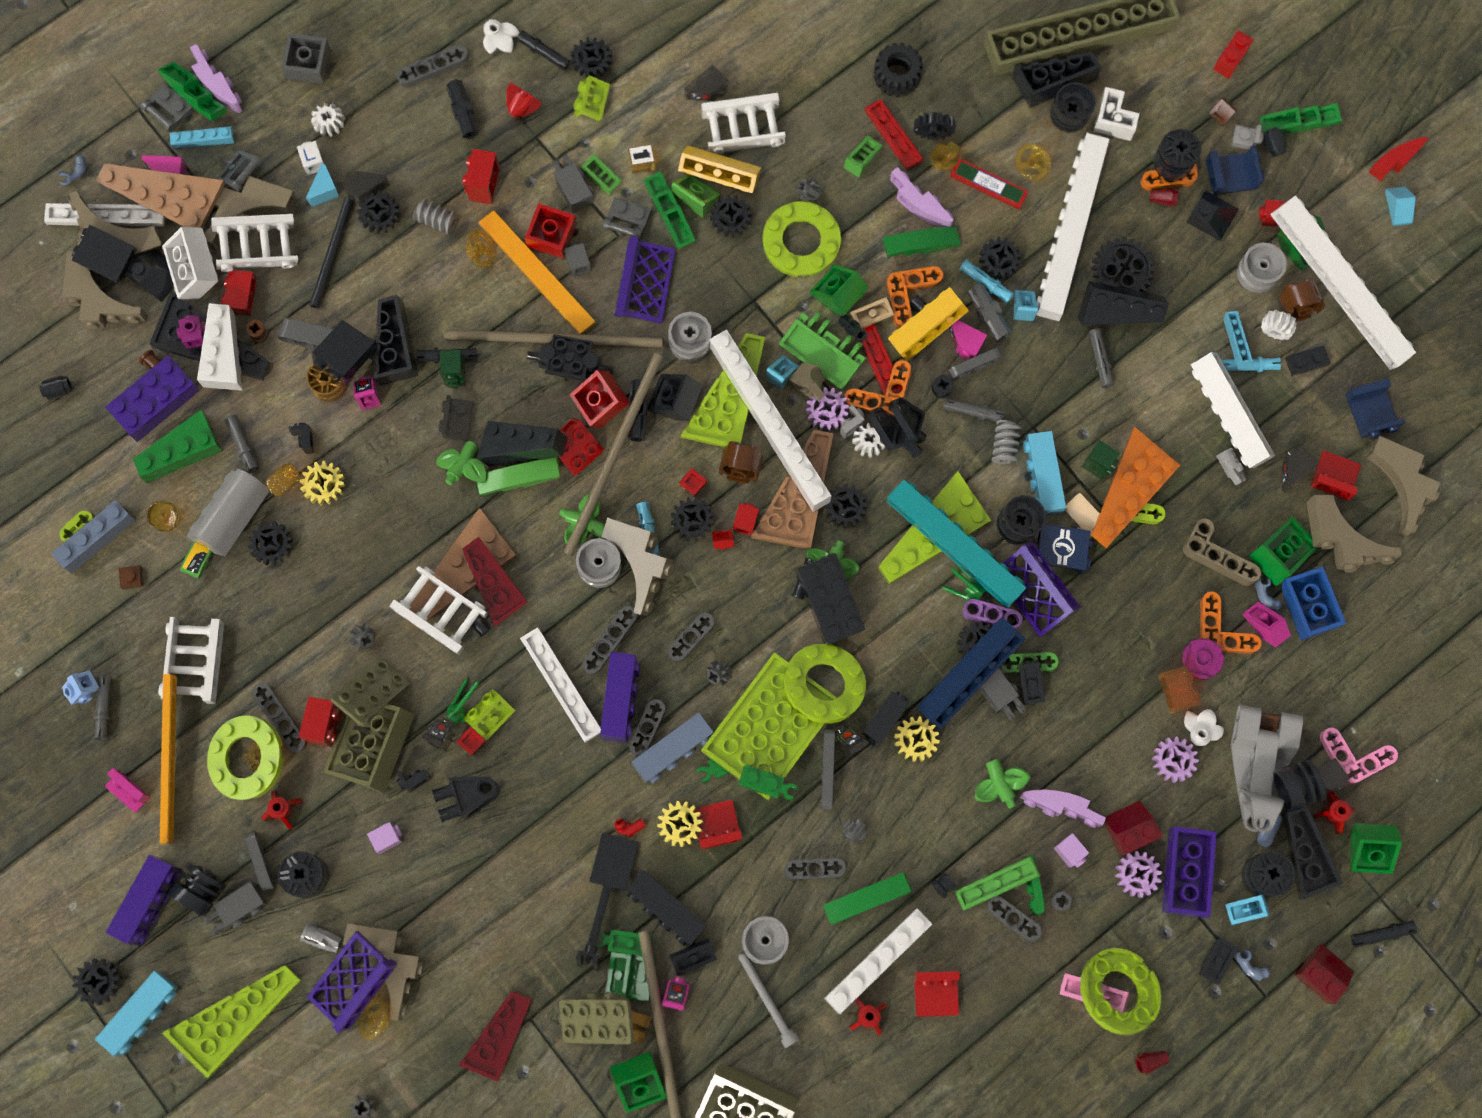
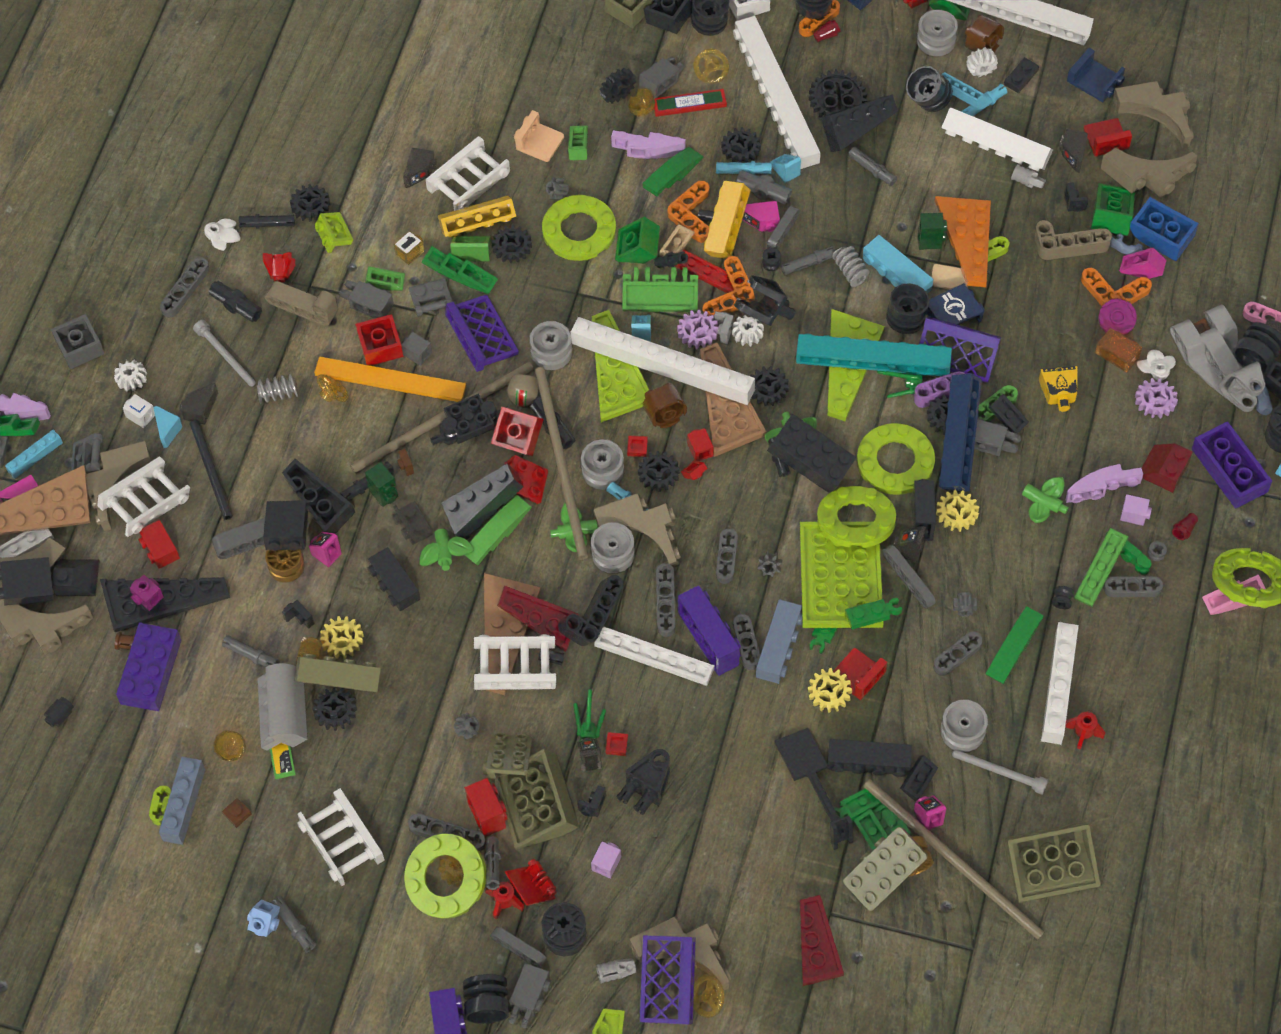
camera: 30 degrees left, 15 degrees down
dark pink bracket [105,768,150,812] -> none
green wedge [133,409,222,483] -> none
light orange tile [160,674,177,844] -> none
white brick [162,227,218,300] -> none
white wedge [197,303,243,391] -> none
reddish brown bush [246,320,268,343] -> none
black gear [357,191,401,234] -> none
red brick [462,149,500,205] -> none
lime bracket [464,689,515,741] -> none
green slope [610,1052,667,1114] -> none
red arm [614,818,646,836] -> none
black slope [647,374,703,421] -> none
dark tan arch [788,362,825,401] -> none
red tile [864,99,923,171] -> none
black tyre [873,43,923,97] -> none
red bracket [914,971,960,1017] -> none
lavender gear [1115,851,1162,898] -> none
black slope [1186,190,1239,241] -> none
none -> light grey piece [193,320,255,386]
none -> dark tan beam [265,281,338,326]
none -> olive brick [294,654,381,692]
none -> black brick [367,547,420,611]
none -> reddish brown plate [397,449,414,476]
none -> dark grey pin [484,837,501,890]
none -> red hinge [505,859,557,906]
none -> dark tan helmet [507,375,539,407]
none -> light nougat bracket [514,110,564,162]
none -> black beam [558,575,623,646]
none -> light grey wheel [581,439,624,490]
none -> dark grey hinge [638,57,684,99]
none -> lime plate [857,423,935,495]
none -> black wheel [906,66,953,112]
none -> yellow torso [1039,366,1077,412]
none -> black bracket [1064,182,1088,212]
none -> dark red cone [1172,513,1198,540]

